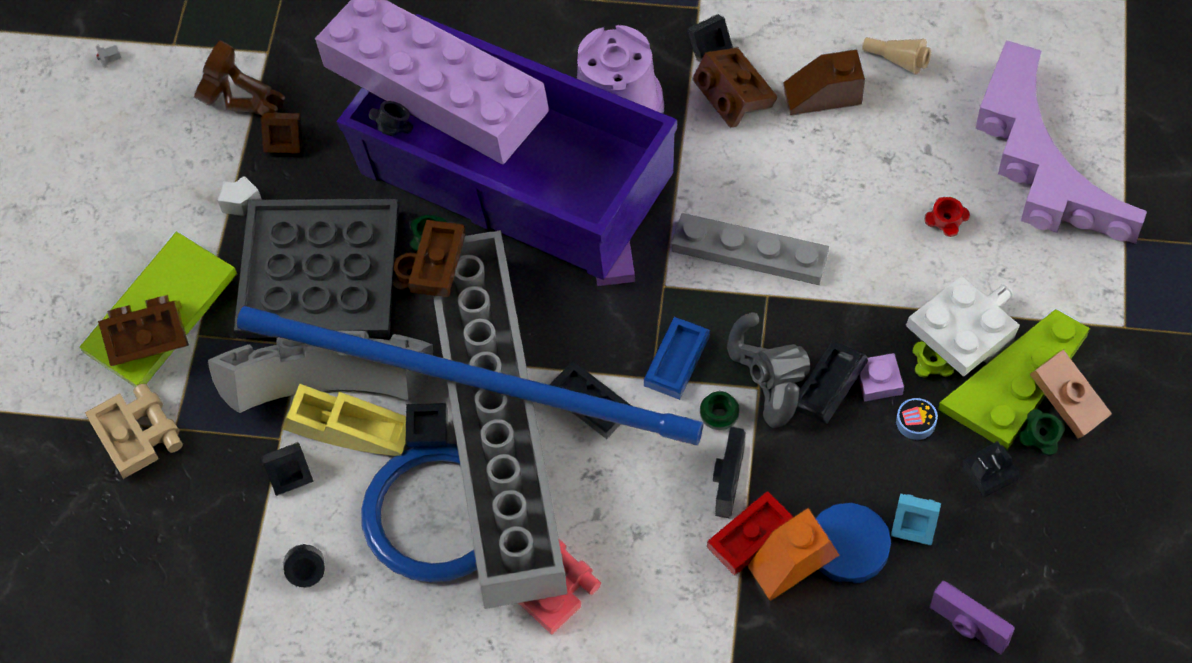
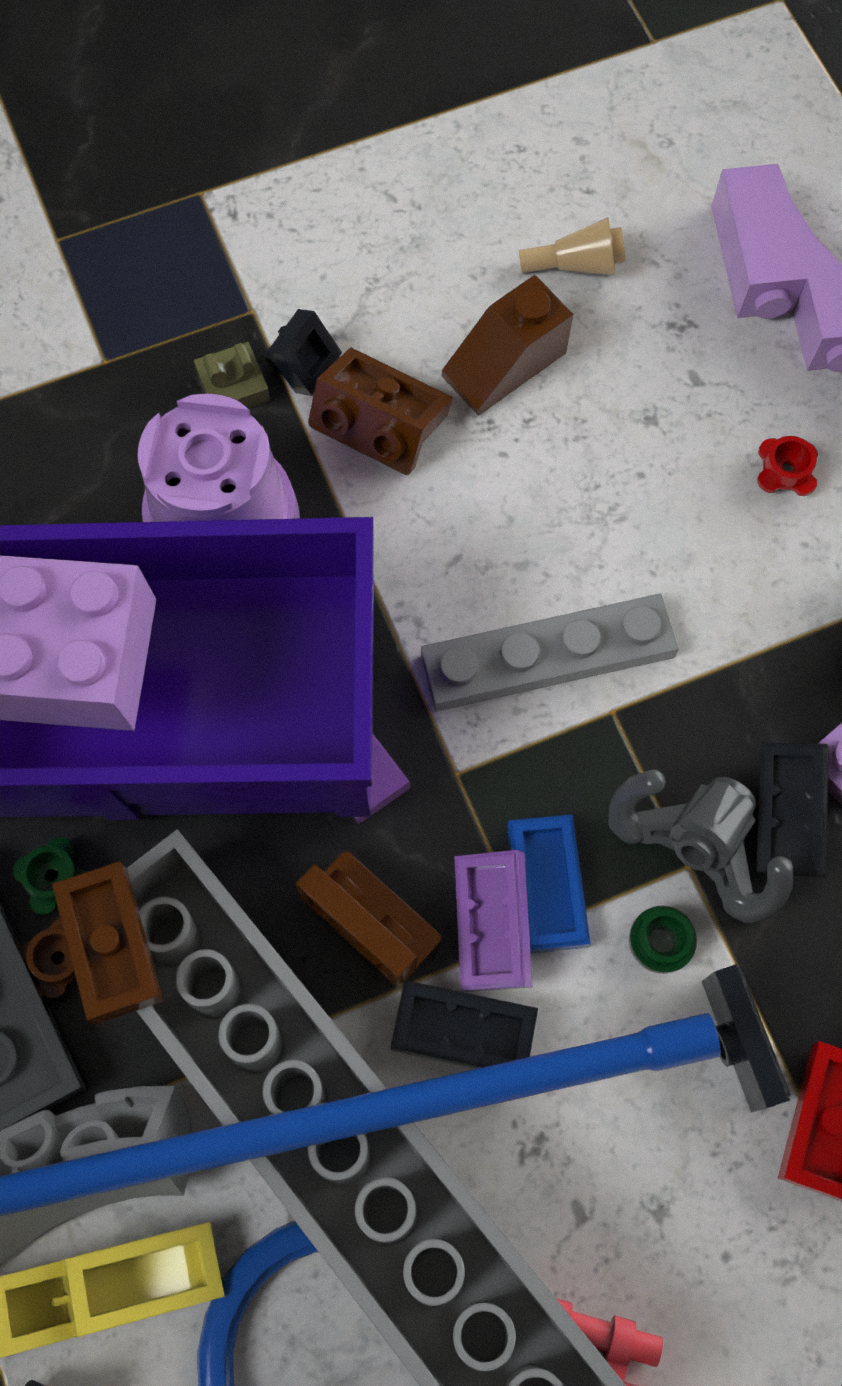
camera: 35 degrees left, 10 degrees up
black tile [405,403,448,447] -> none
none -> olive tile [193,342,270,409]
none -> reddish brown bracket [296,852,441,989]
none -> medium lavender plate [454,850,533,992]

